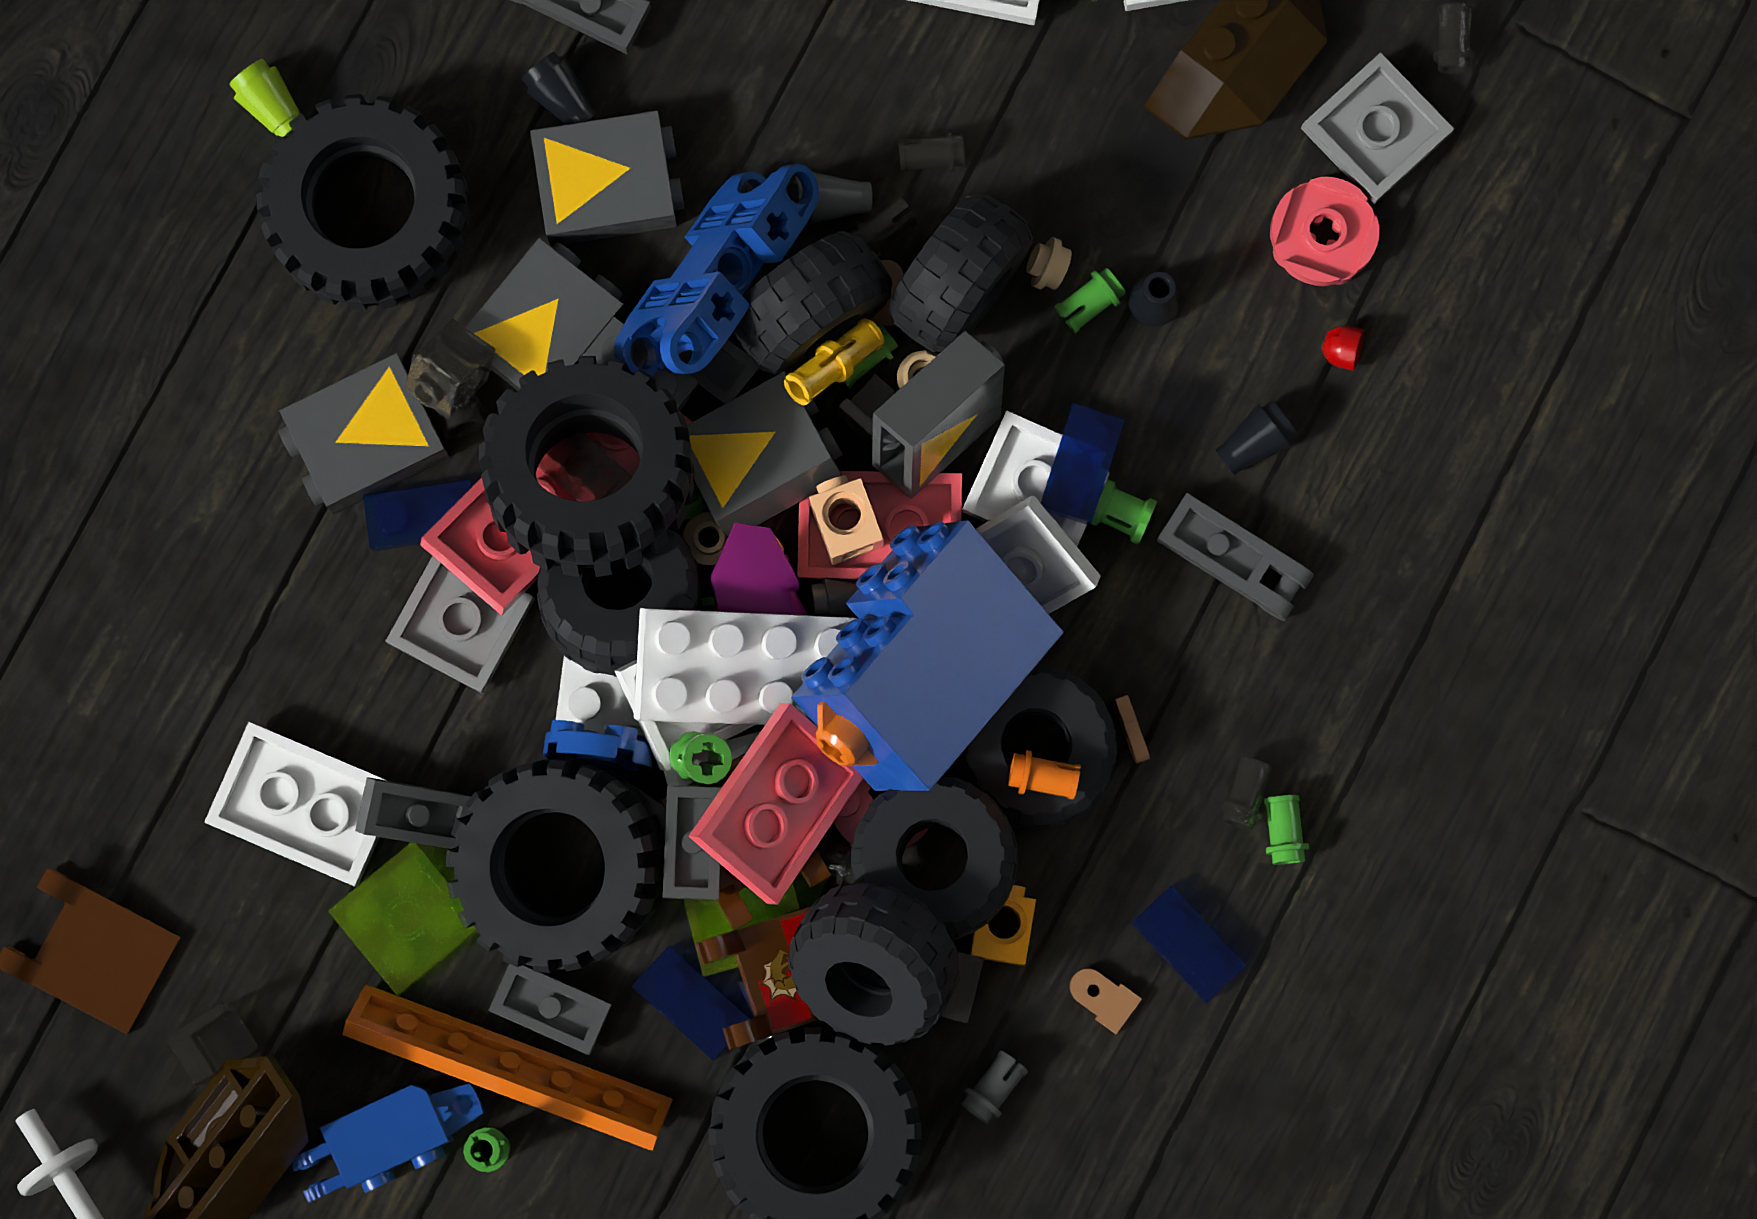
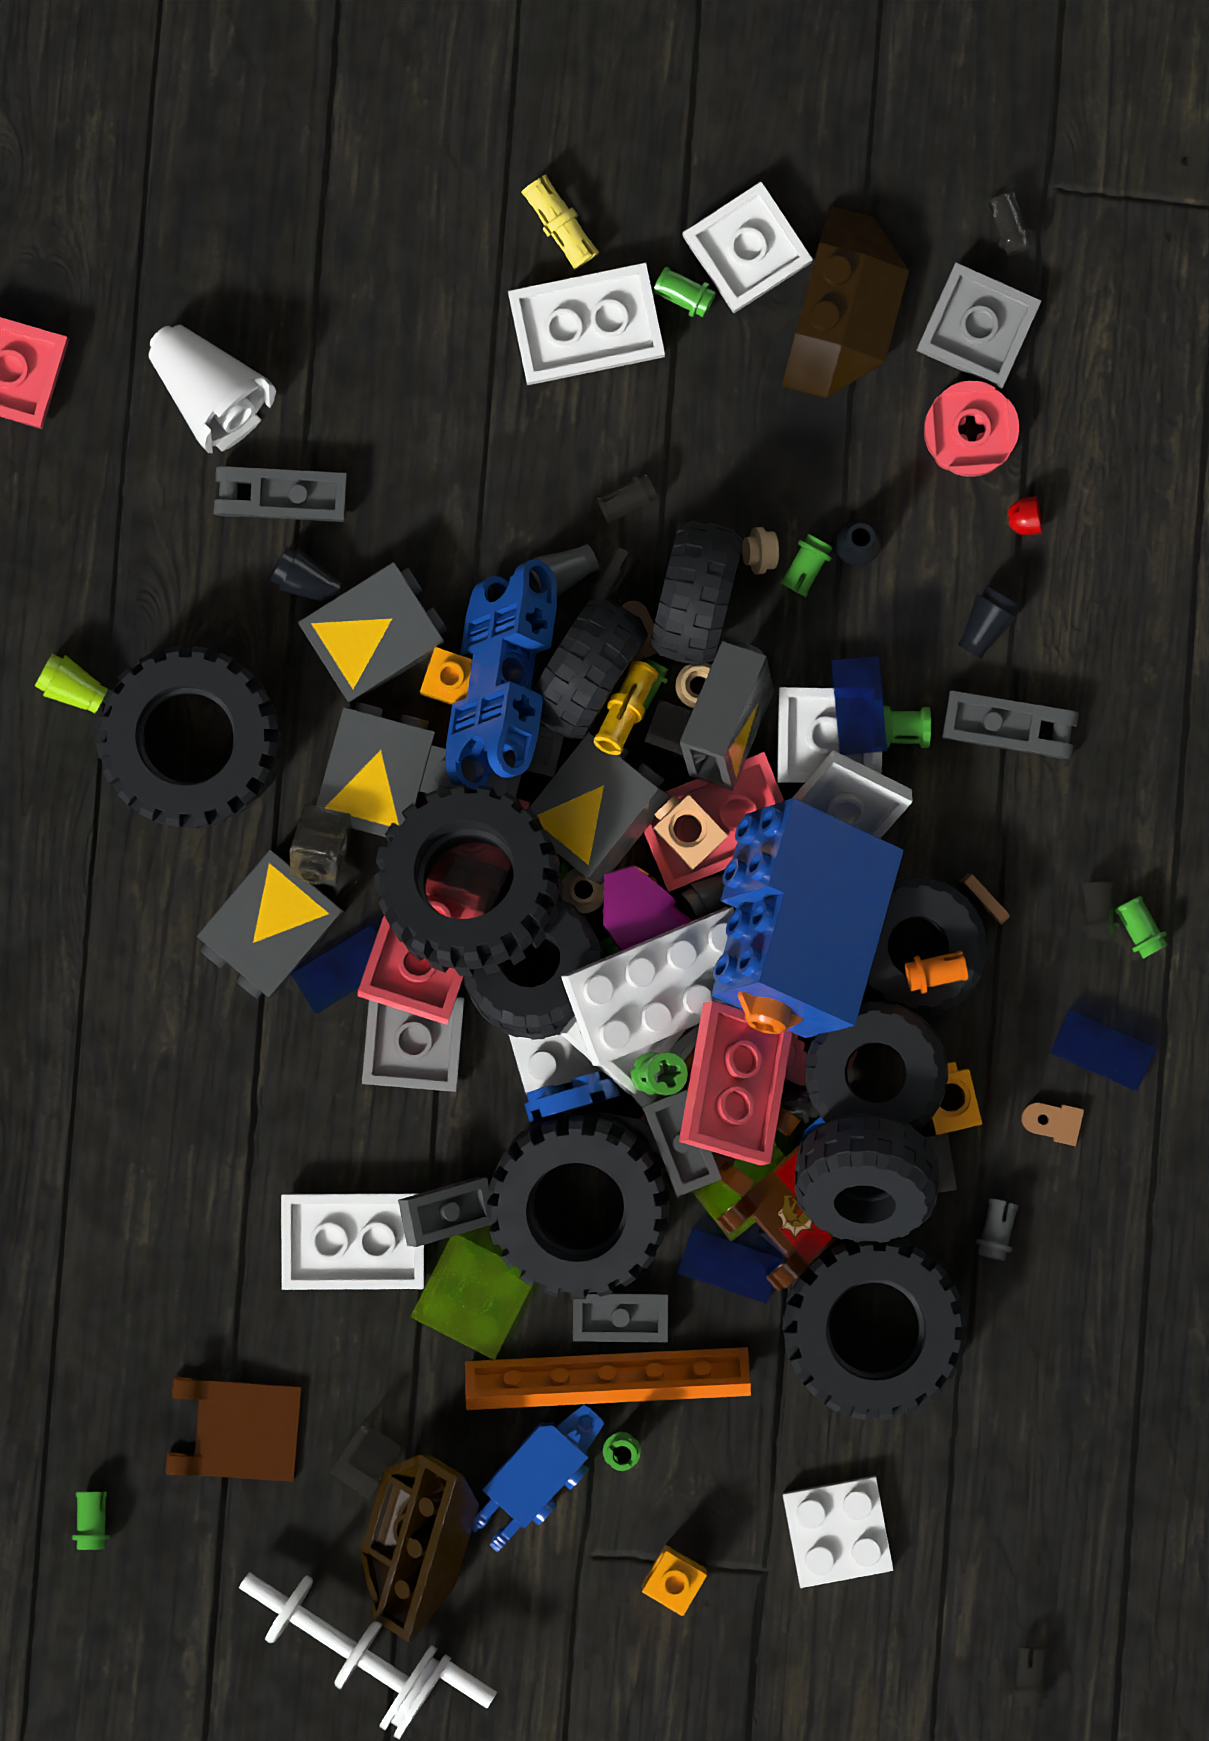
camera: 25 degrees left, 5 degrees up
none -> light orange brick [420,647,472,705]

